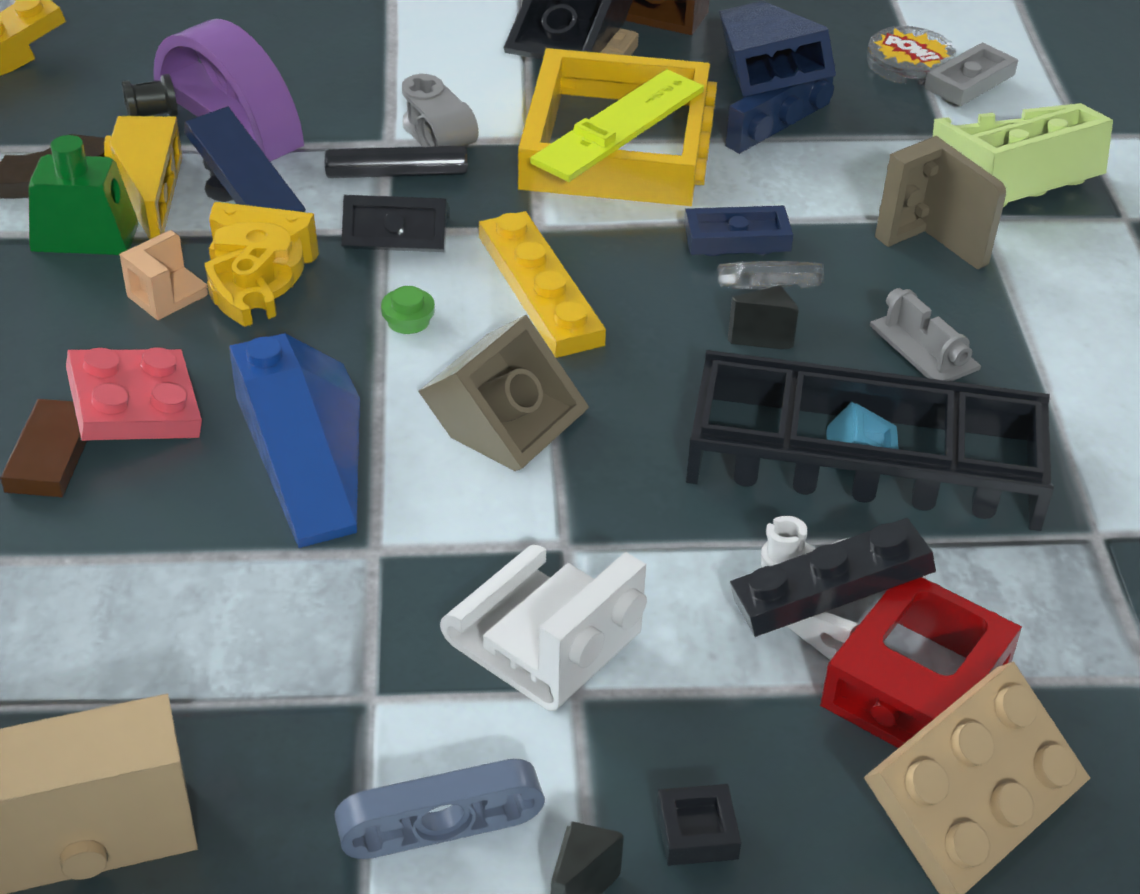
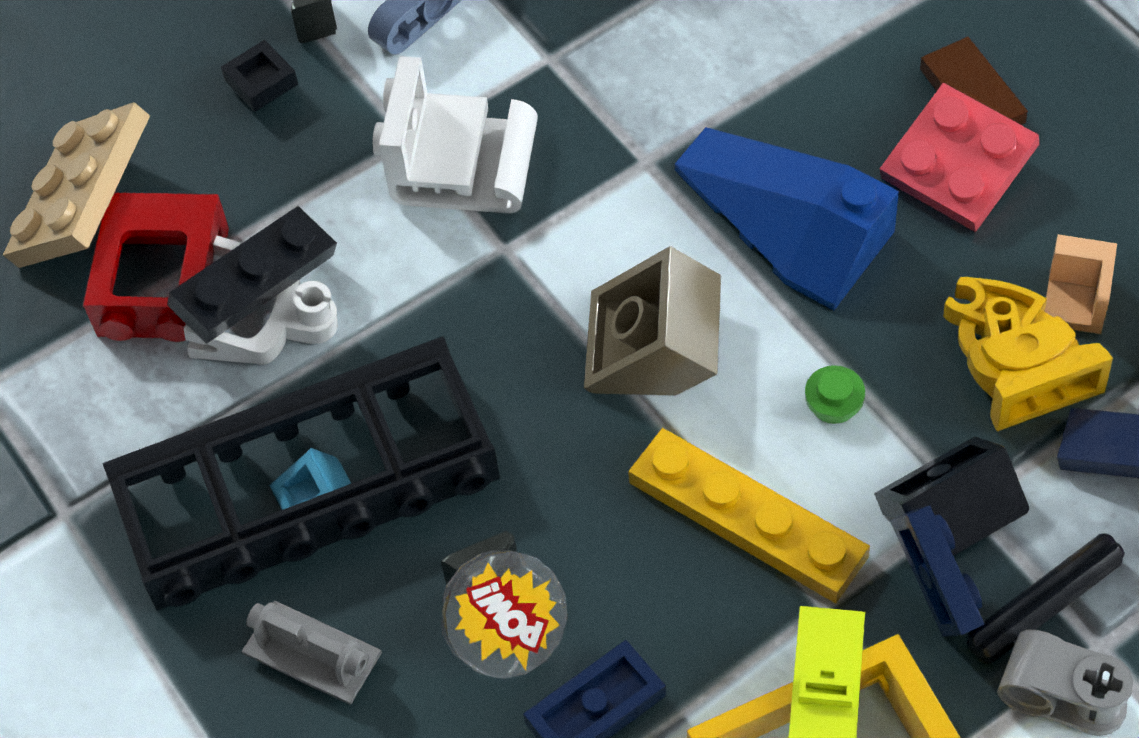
camera: 155 degrees right, 15 degrees up
none -> dark blue plate [890,505,984,637]

